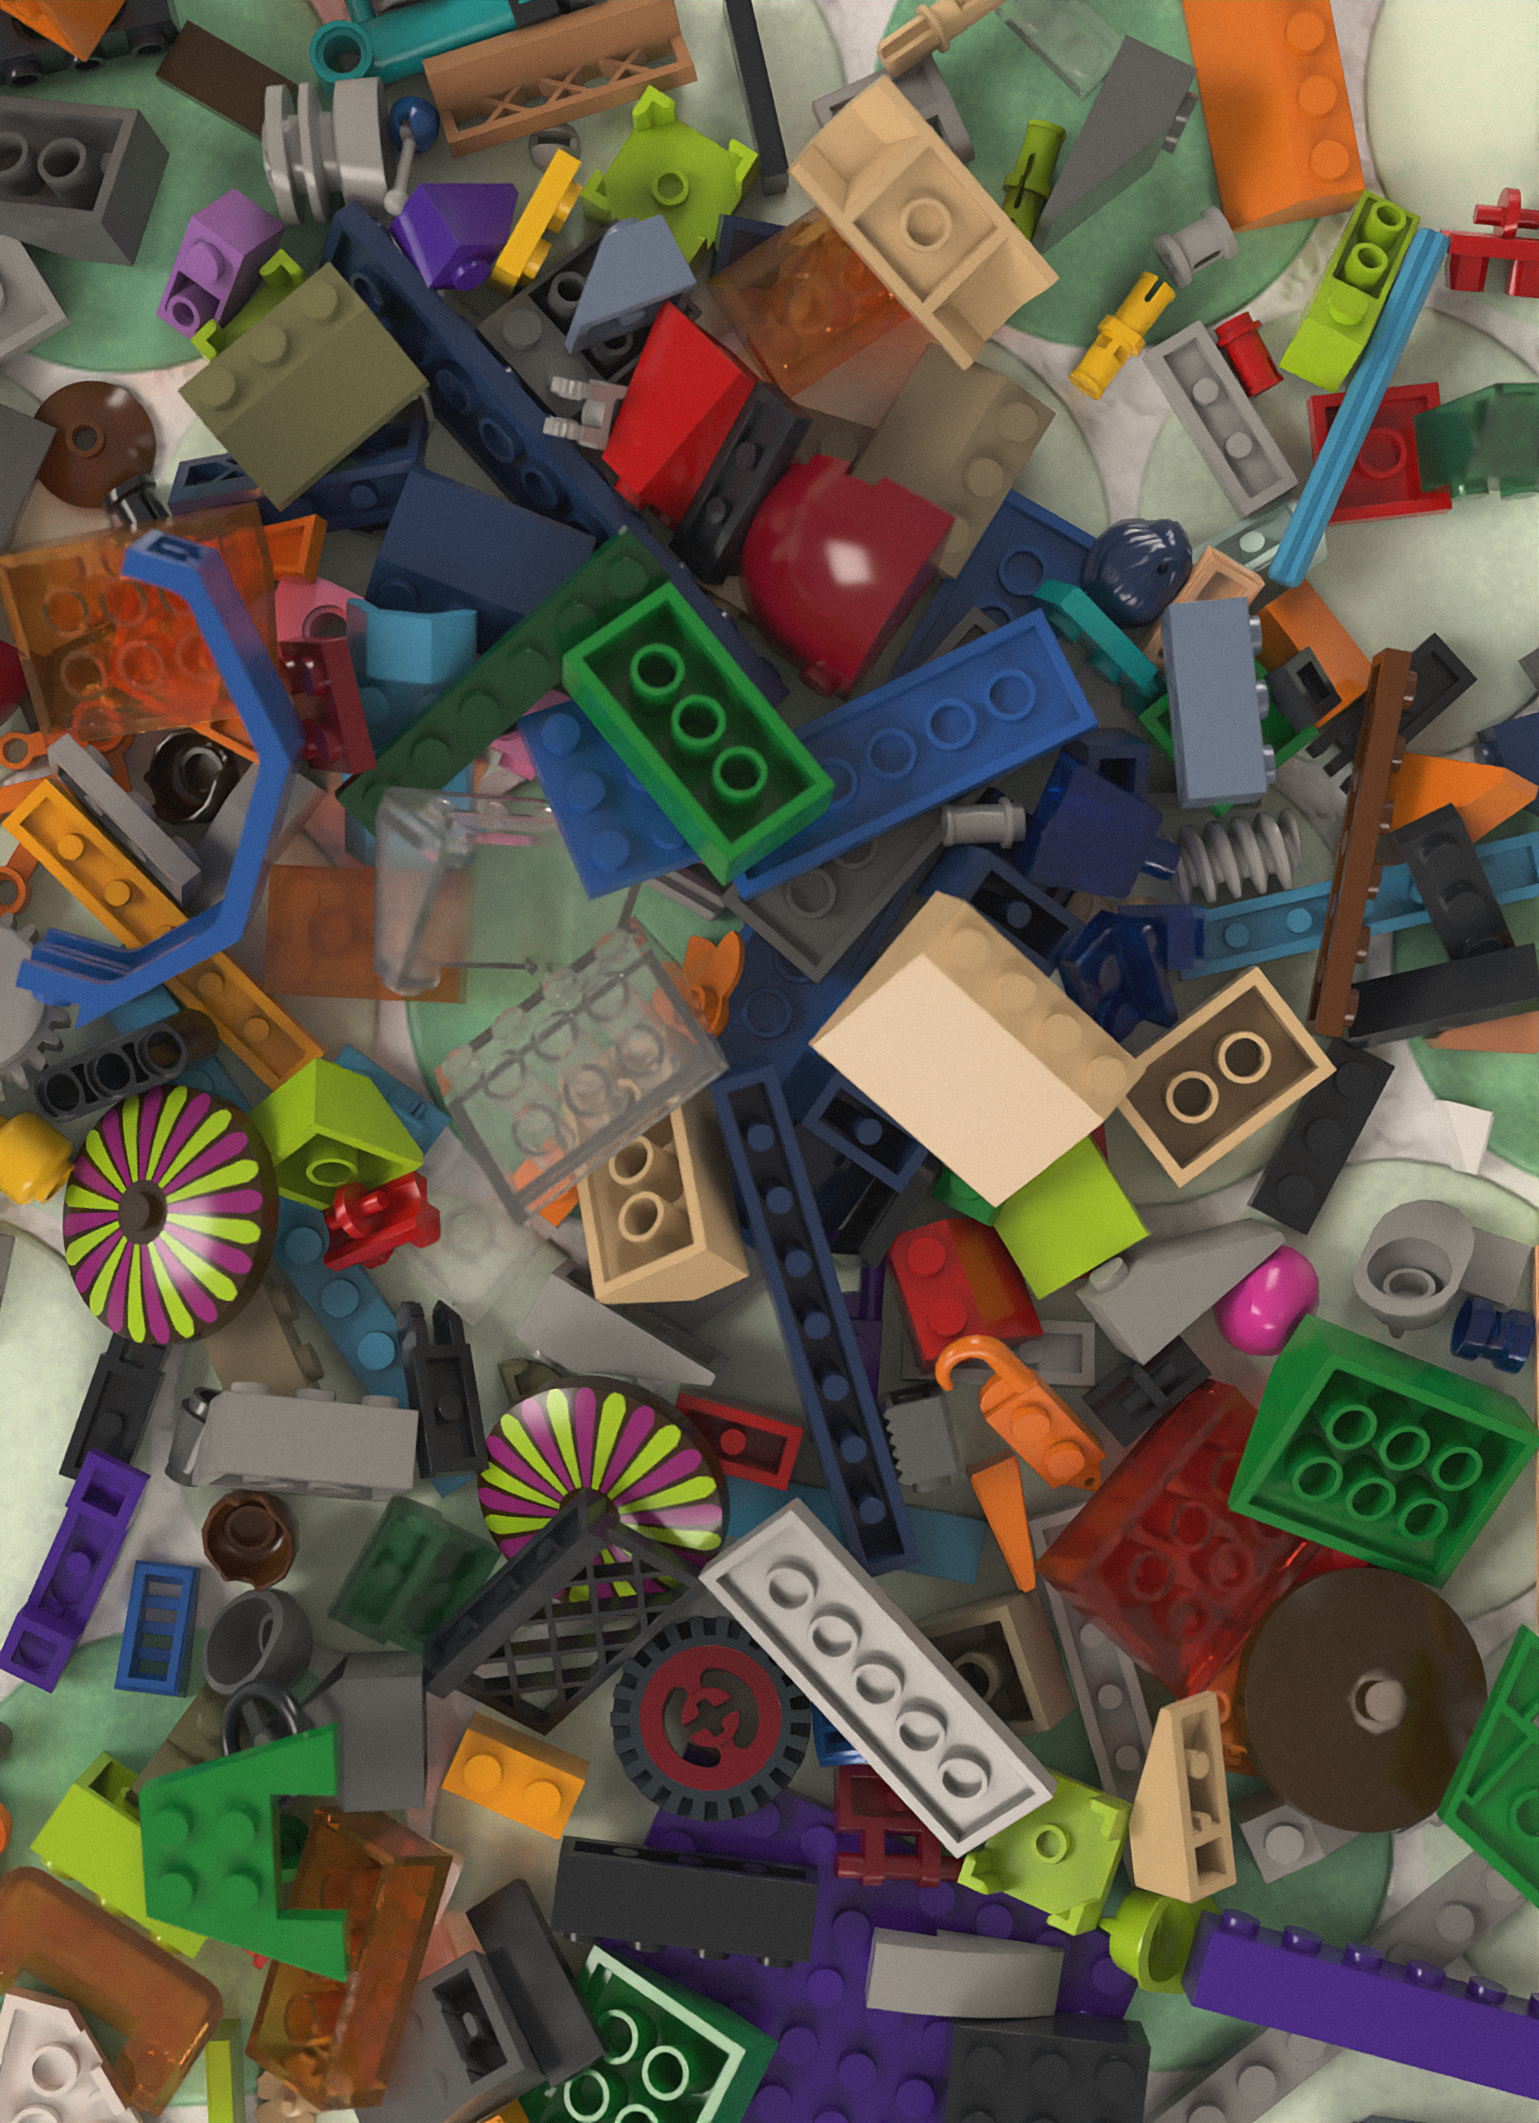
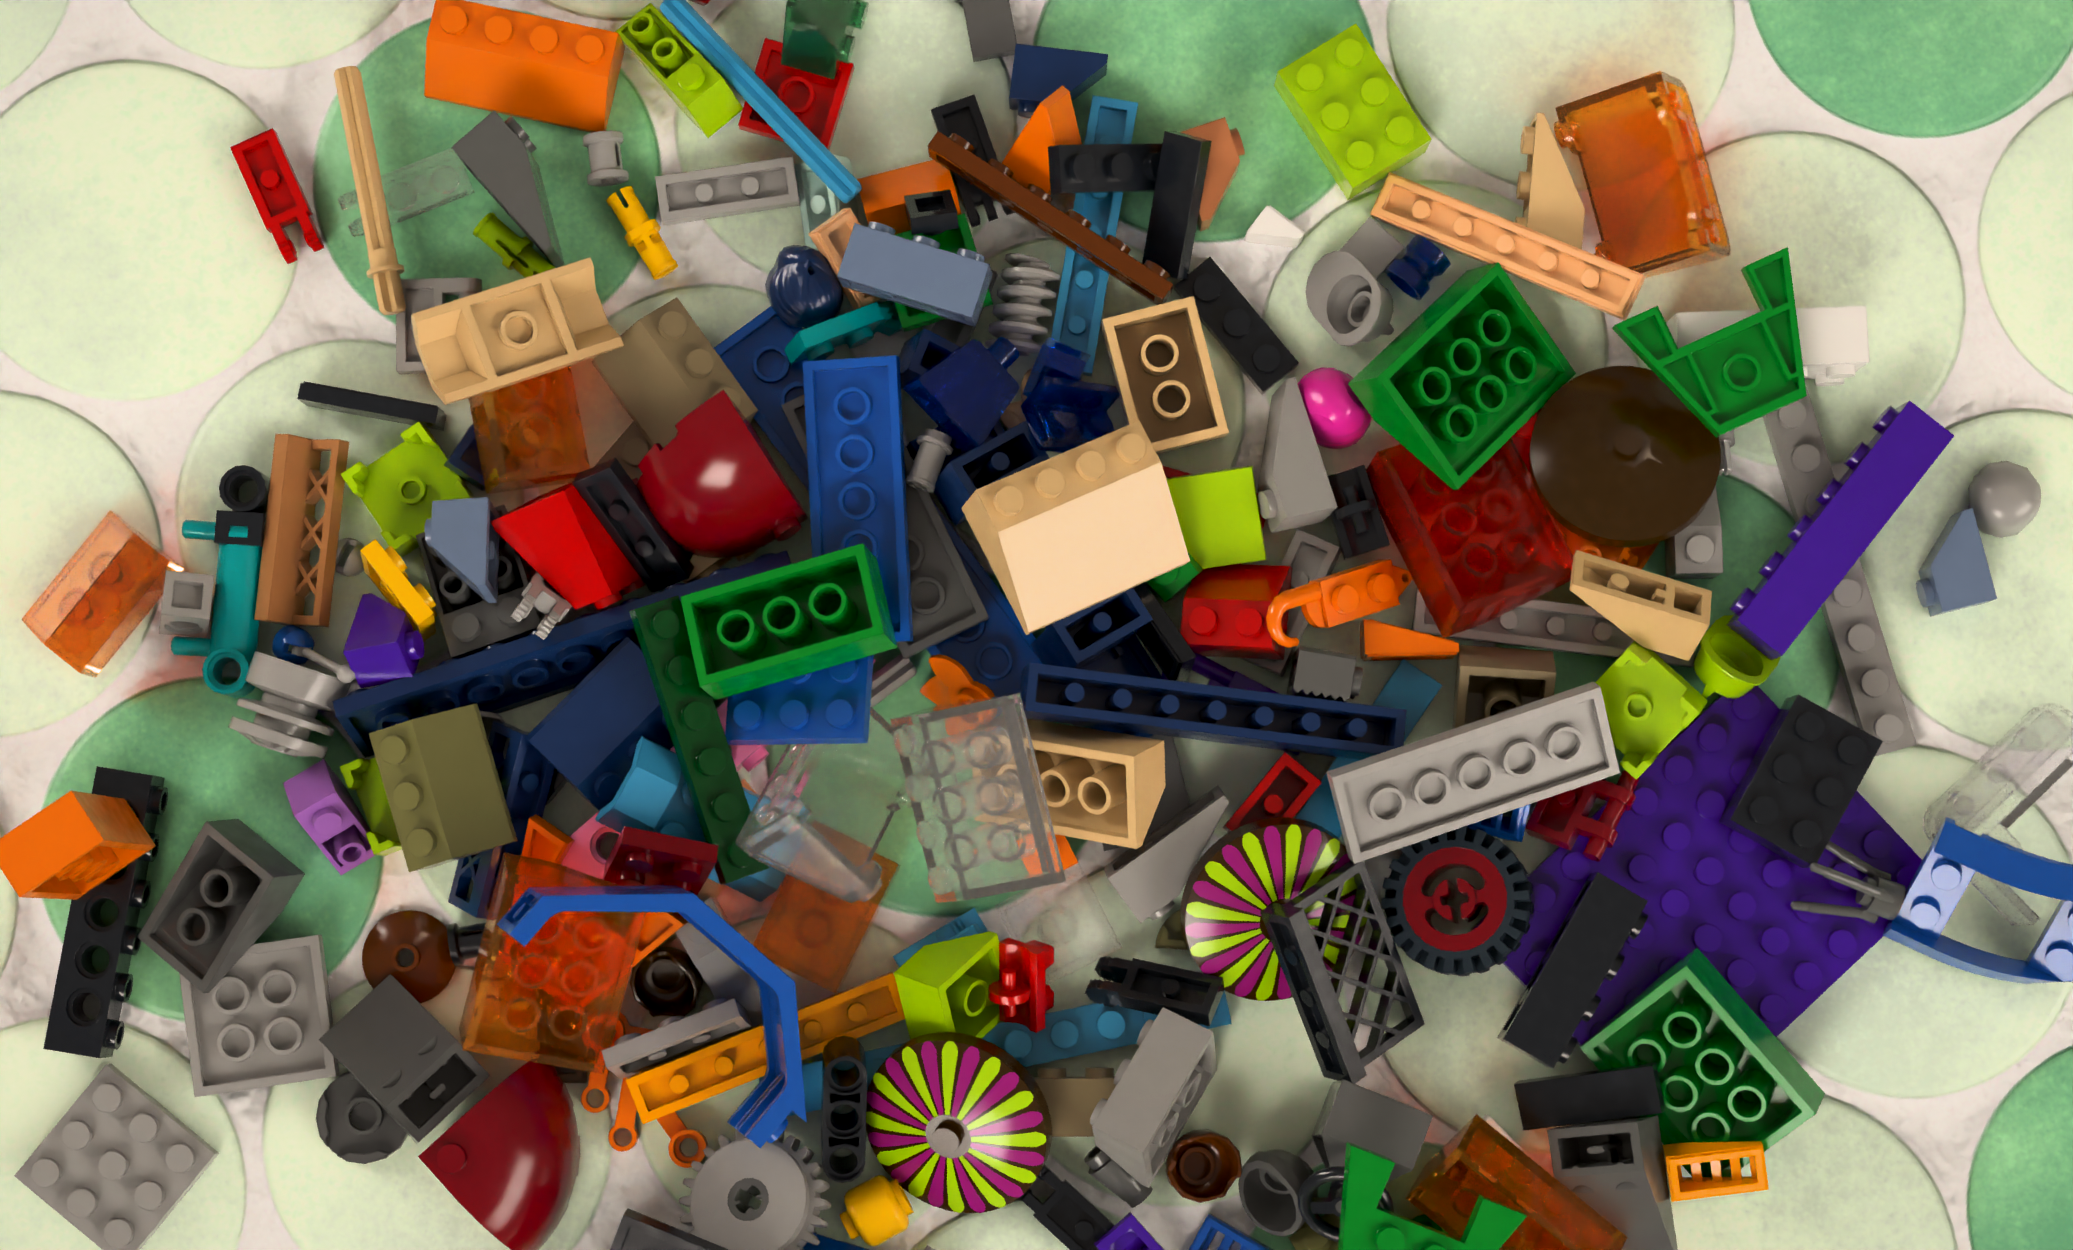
camera: 65 degrees left, 5 degrees down
dark brown tile [155,20,299,142] -> none
clear green brick [327,1496,502,1657] -> none
light orange brick [441,1711,590,1840] -> none
light grey slope [865,1927,1064,2018] -> none
red pin [1214,312,1284,399] -> none

